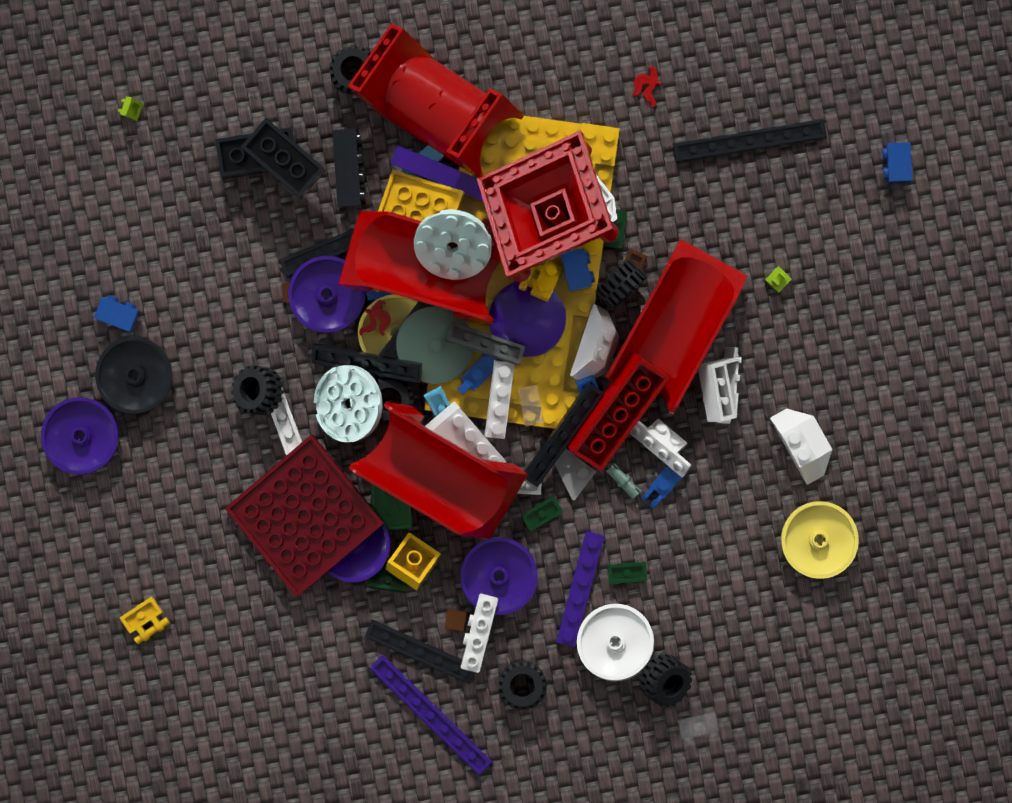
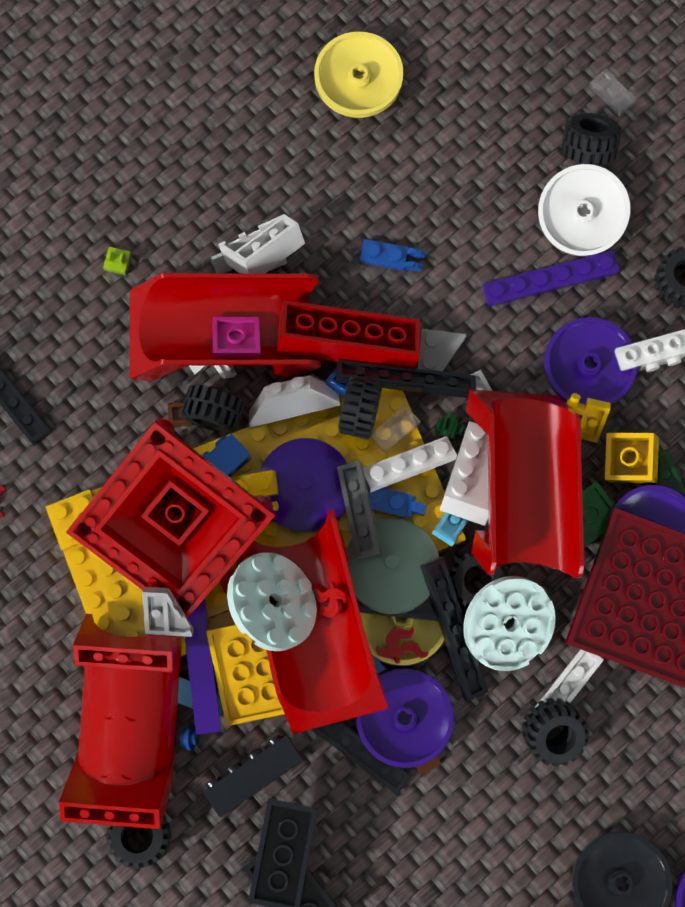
camera: 120 degrees left, 10 degrees down
reddish brown tile [445,609,467,631] -> none
dark green plate [521,496,563,532] -> none
sand green pin [606,463,641,499] -> none
dark green plate [607,562,647,584] -> none
white bracket [630,419,691,477] -> none
white wedge [770,409,832,485] -> none
none -> light grey wing [142,587,194,637]
none -> blue plate [180,726,199,751]
none -> dark pink plate [212,317,260,358]
none -> red piece [312,581,349,618]
none -> black tyre [339,375,382,440]
none -> dark green gear [435,413,465,441]
none -> yellow plate [566,393,611,443]

